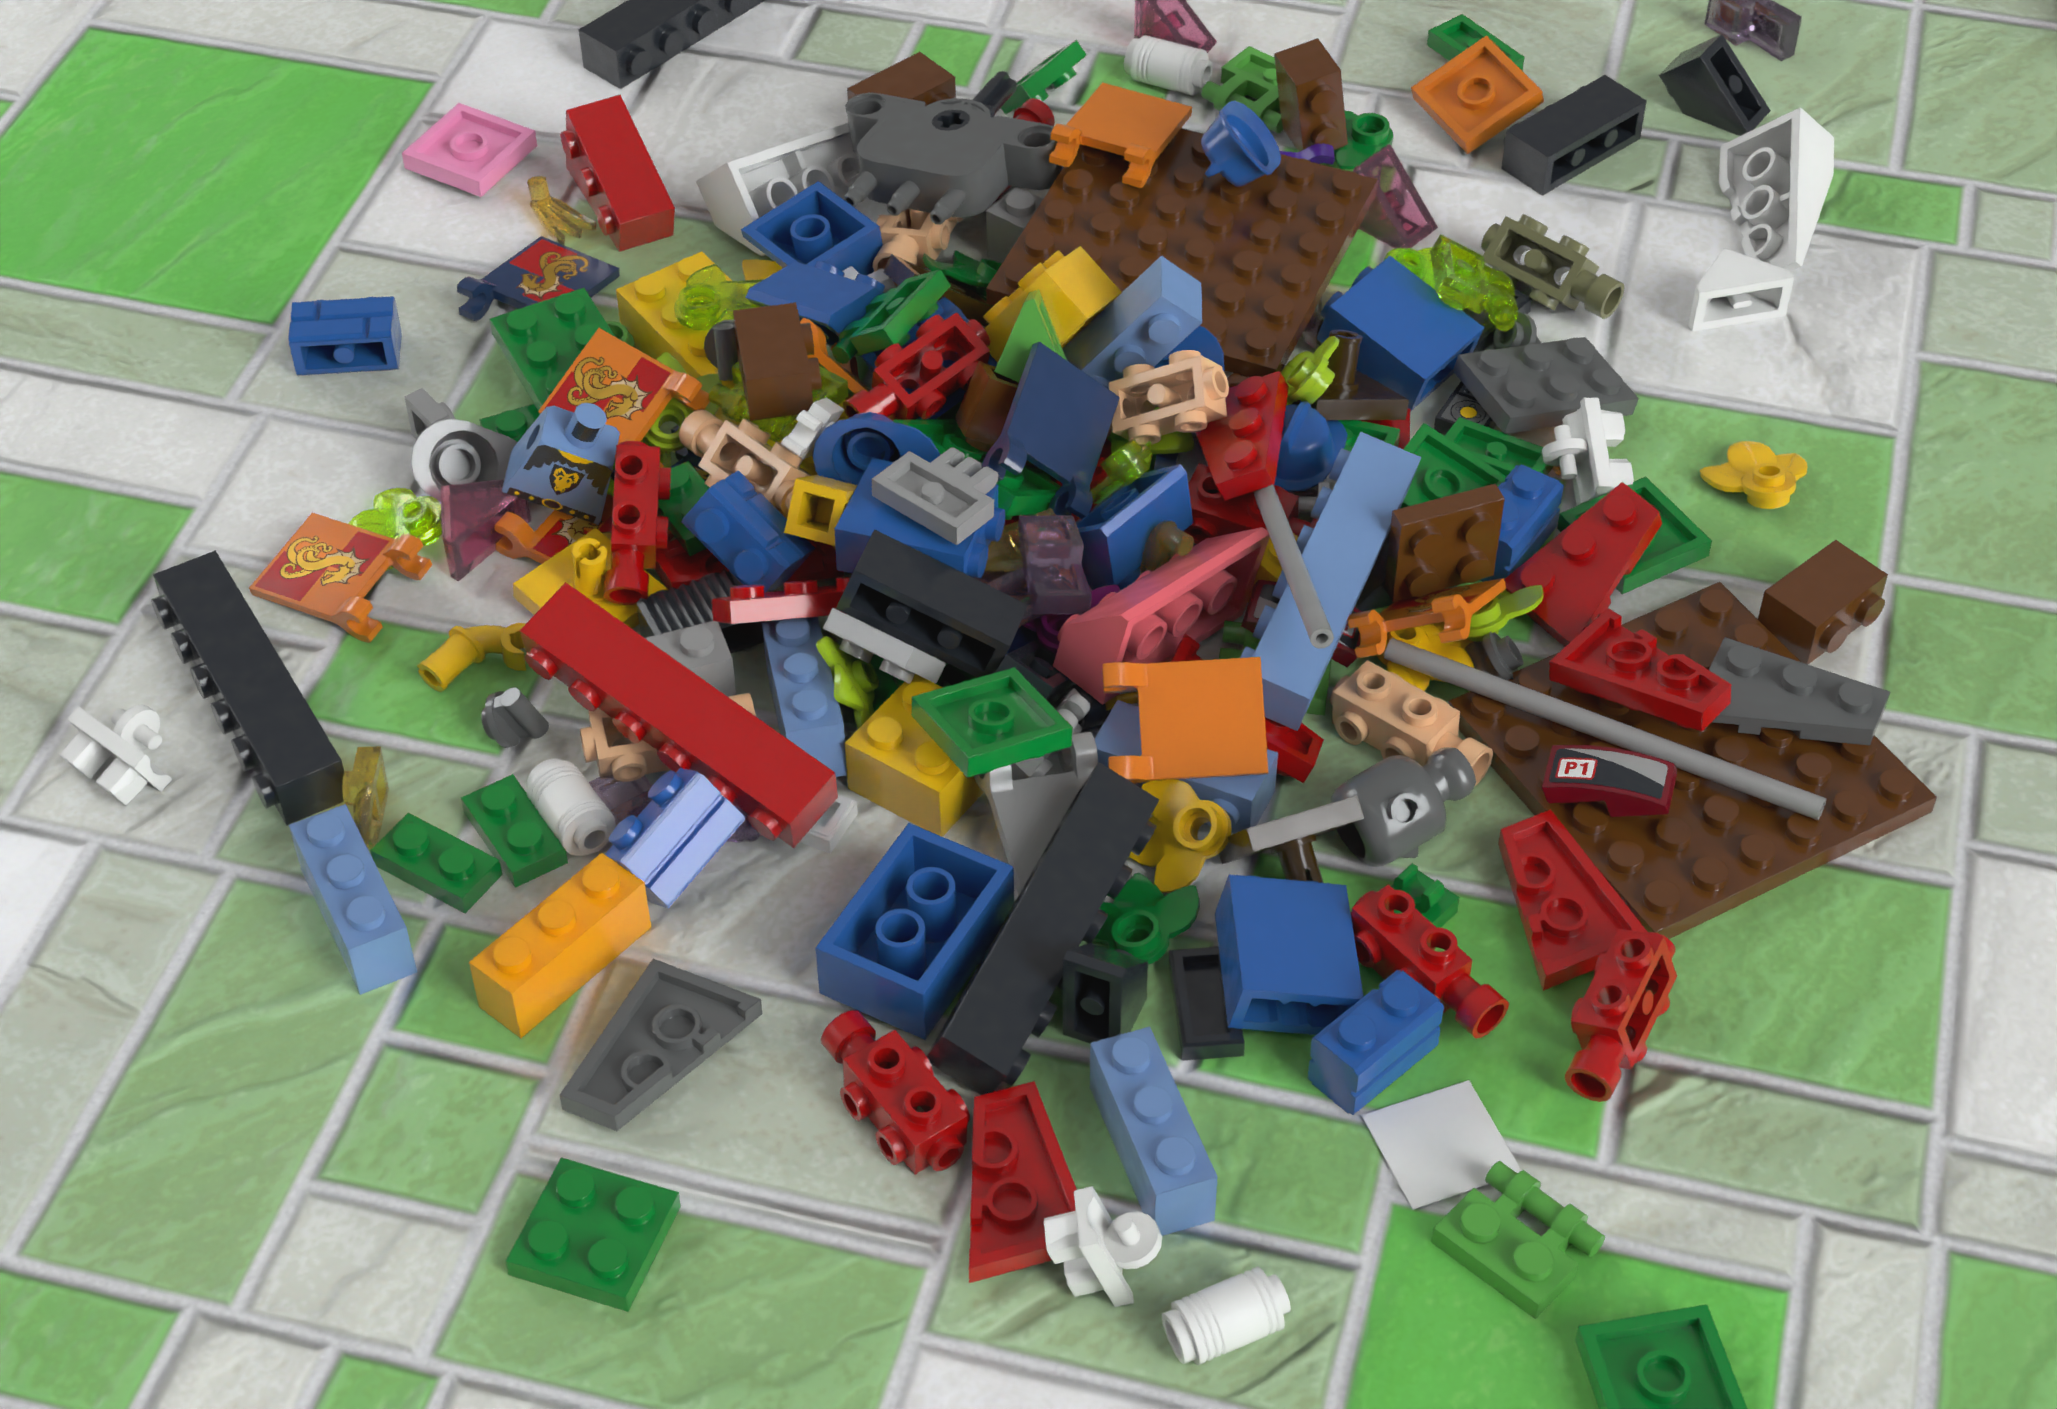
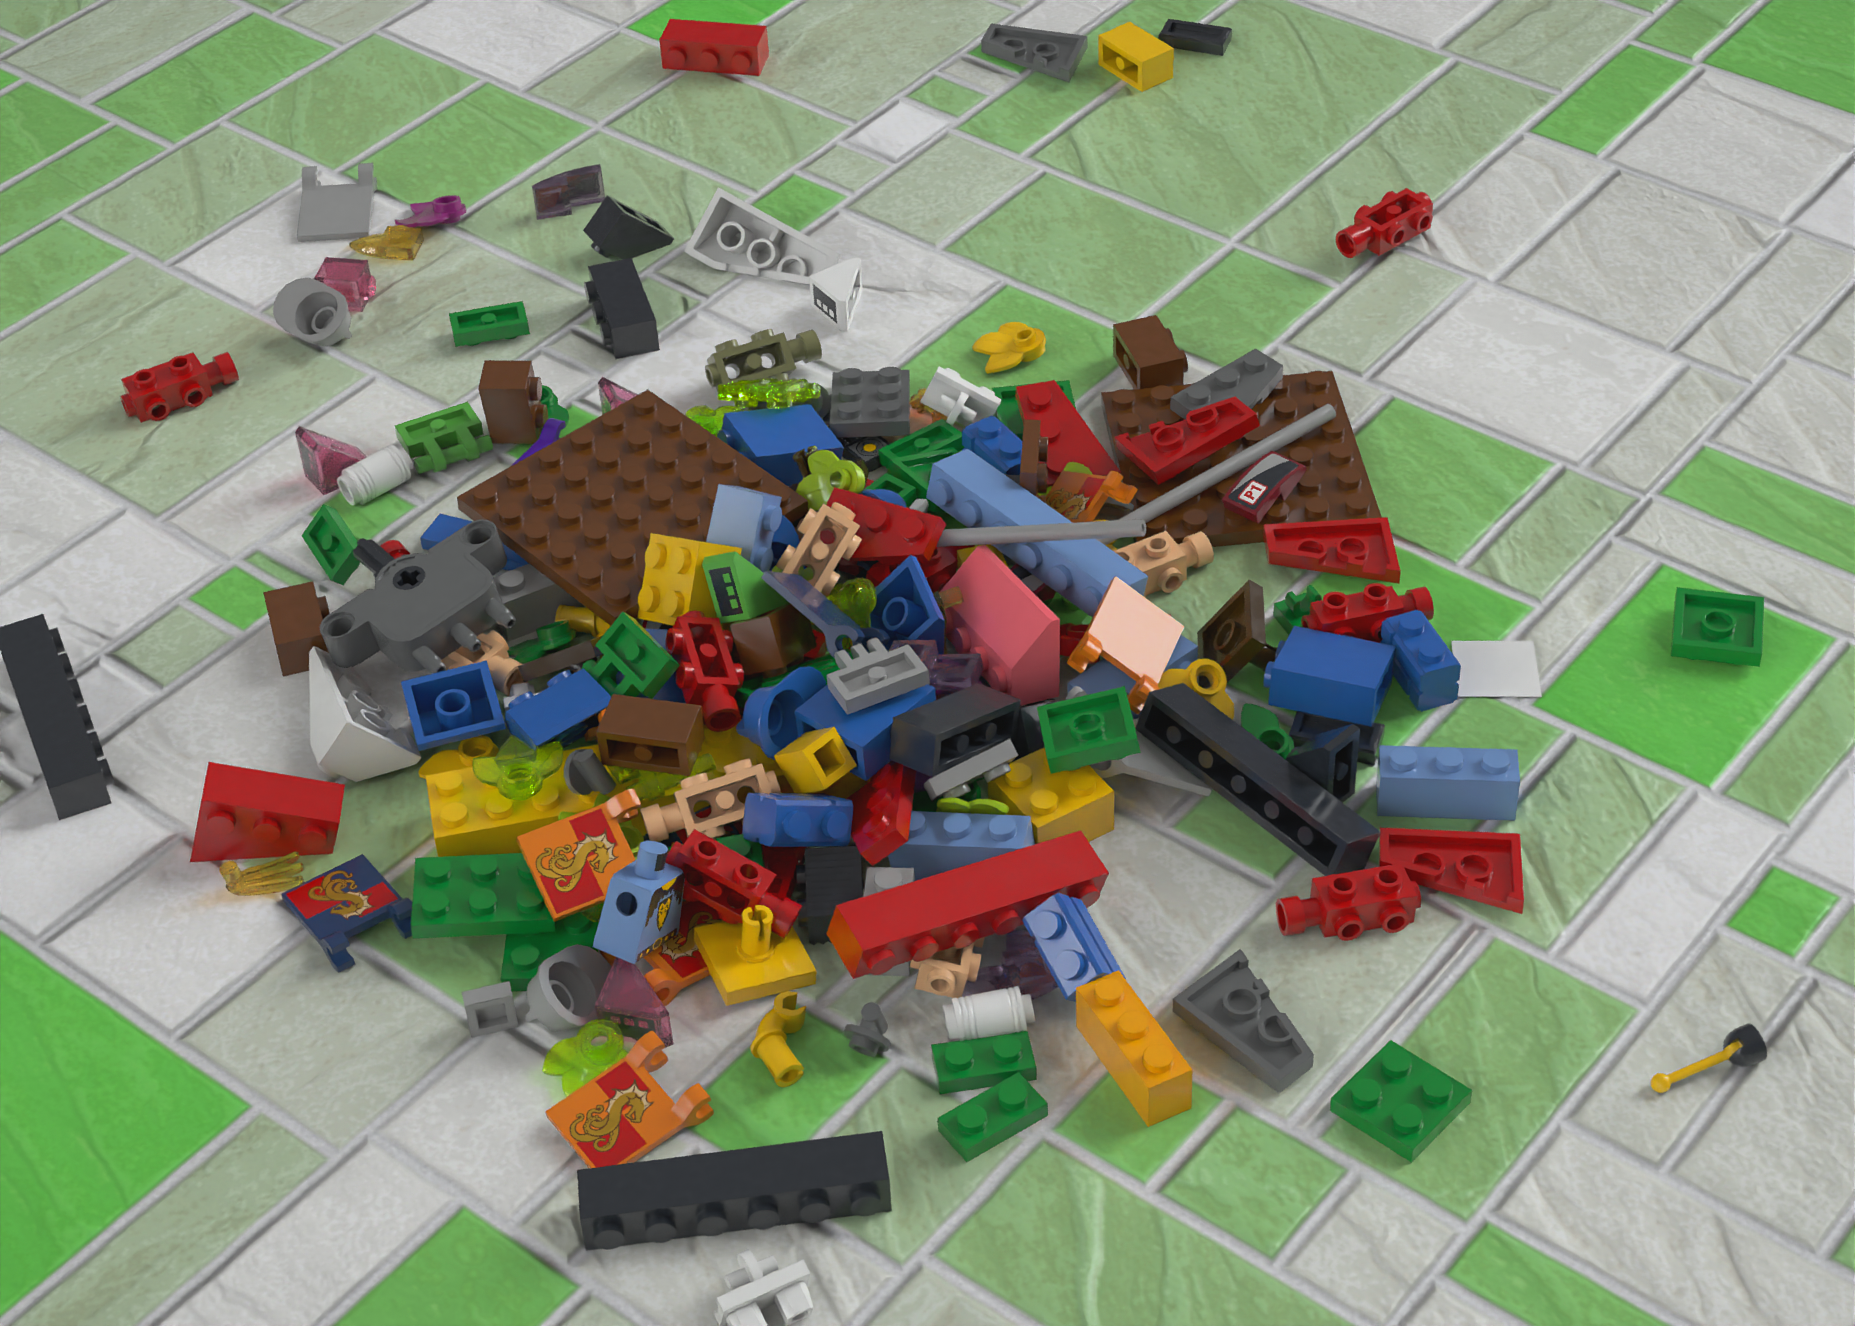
camera: 65 degrees left, 5 degrees down
blue brick [288,296,402,376] -> none
medium blue brick [289,804,417,995] -> none
clear yellow plate [342,746,389,849] -> none
bright pink plate [402,103,537,197] -> none
white plate [781,397,844,460] -> none
blue brick [815,823,1014,1040] -> none
white hips [1044,1186,1162,1307] -> none
orange flag [1049,82,1192,188] -> none
white head [1162,1267,1291,1365] -> none
blue piece [1201,101,1281,187] -> none
dark grey piece [1331,747,1476,867] -> none
orange plate [1411,35,1544,154] -> none
bright green plate [1431,1161,1605,1319] -> none
red brick [1565,929,1677,1102] -> none

